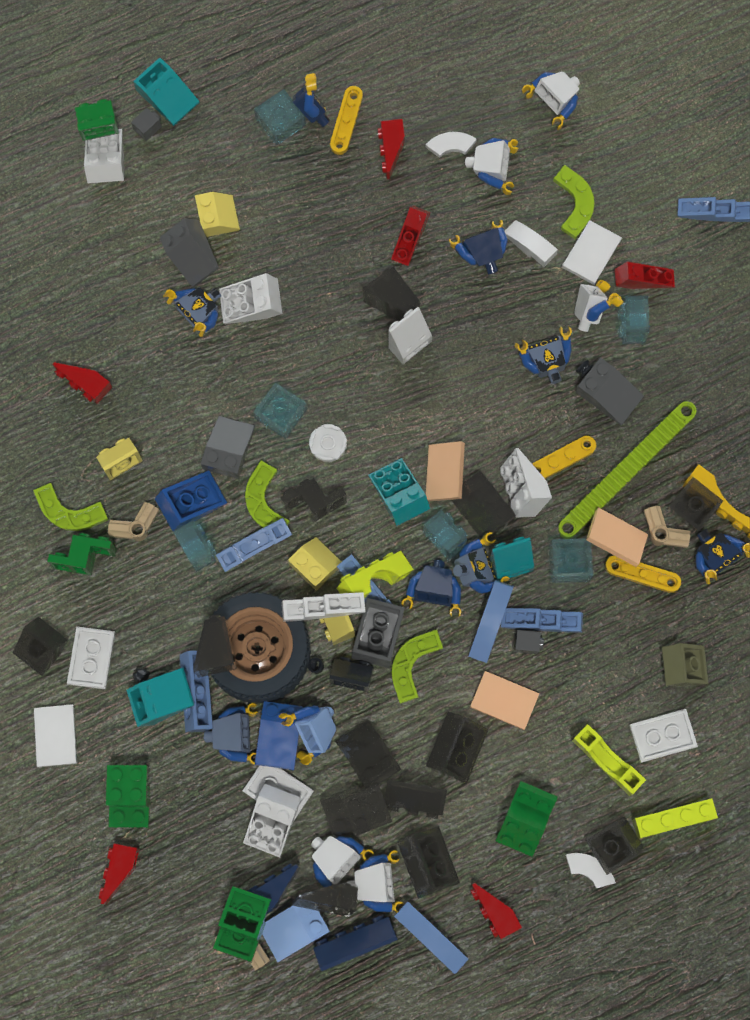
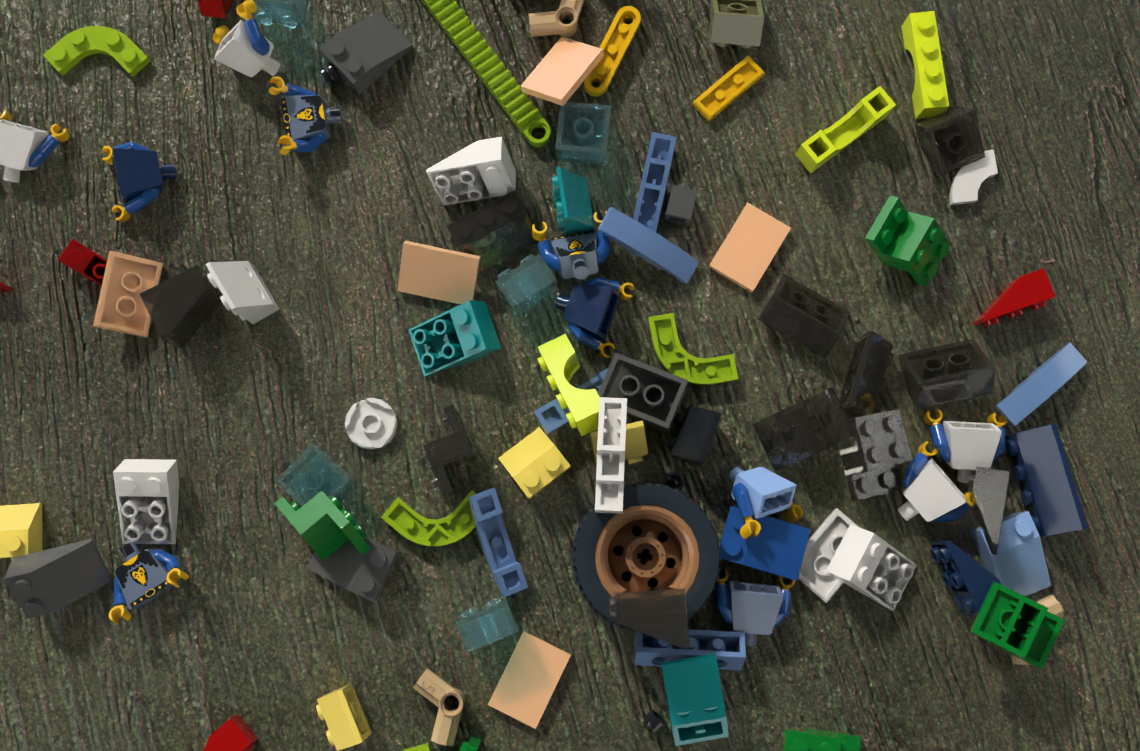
camera: 85 degrees left, 5 degrees up
blue slope [155,471,227,531] -> none
white slope [505,220,558,267] -> none
yellow plate [532,436,596,479] -> none
white tile [562,220,622,285] -> none
white tile [629,709,698,763] -> none
none -> light nougat tile [93,250,163,338]
none -> green bracket [274,491,371,561]
none -> light nougat tile [488,631,571,729]
none -> yellow tile [692,55,765,122]

